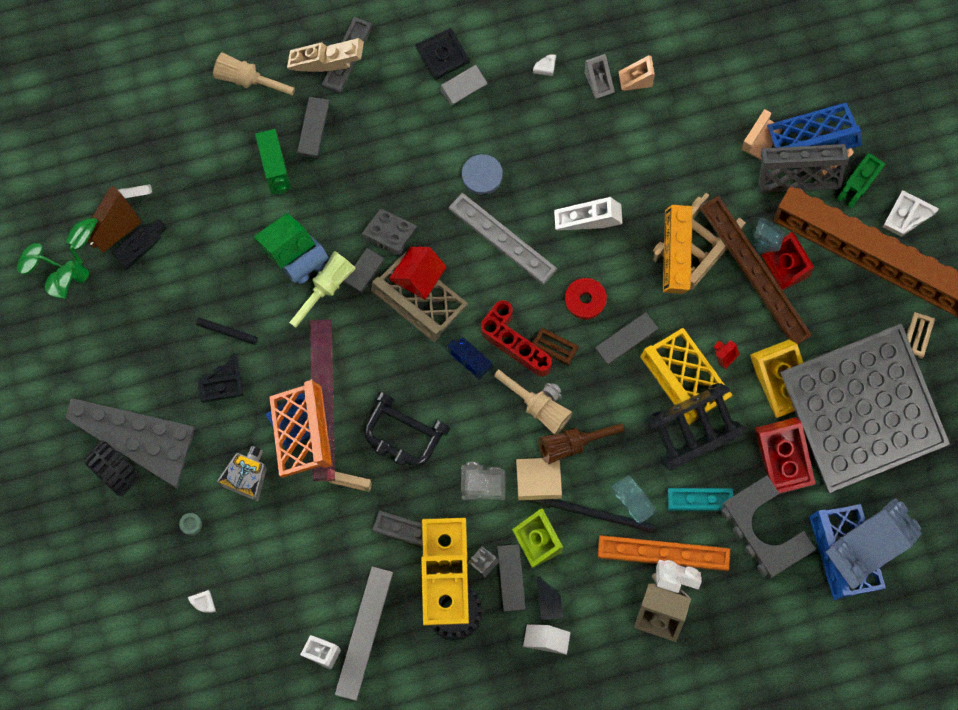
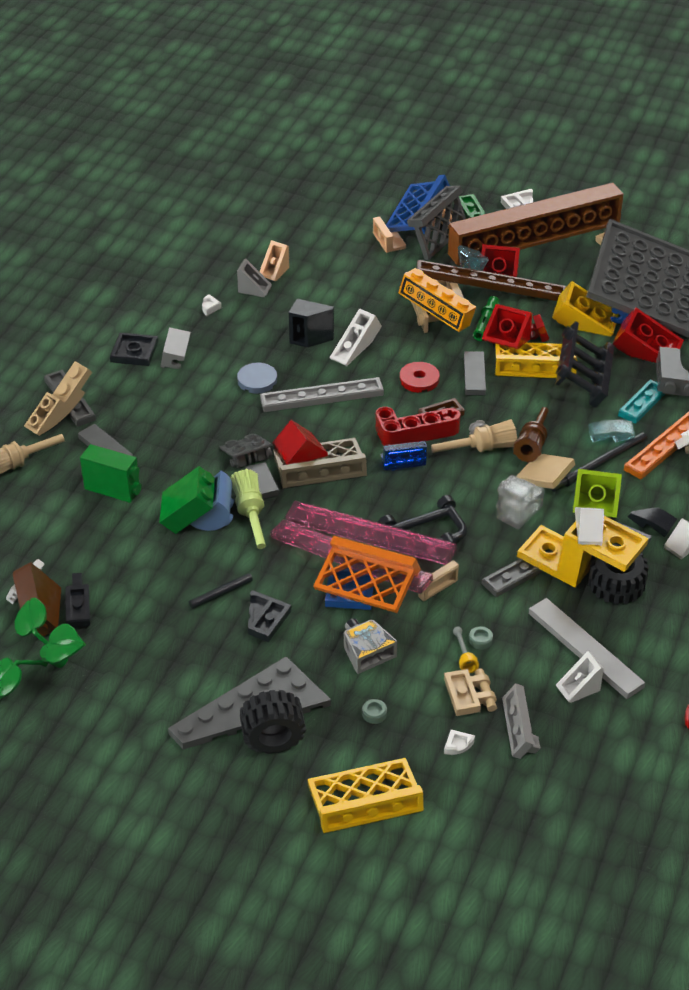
camera: 55 degrees left, 30 degrees down
none -> clear pink tile [285,501,457,565]
none -> black slope [289,299,334,347]
none -> yellow fence [308,758,424,833]
none -> tan plate [444,669,497,716]
none -> yellow hinge [453,627,479,674]
none -> sand green tile [469,626,493,650]
none -> green pin [473,296,500,341]
none -> red slope [482,304,532,349]
none -> light grey hinge [502,683,541,759]
none -> white slope [575,507,604,545]

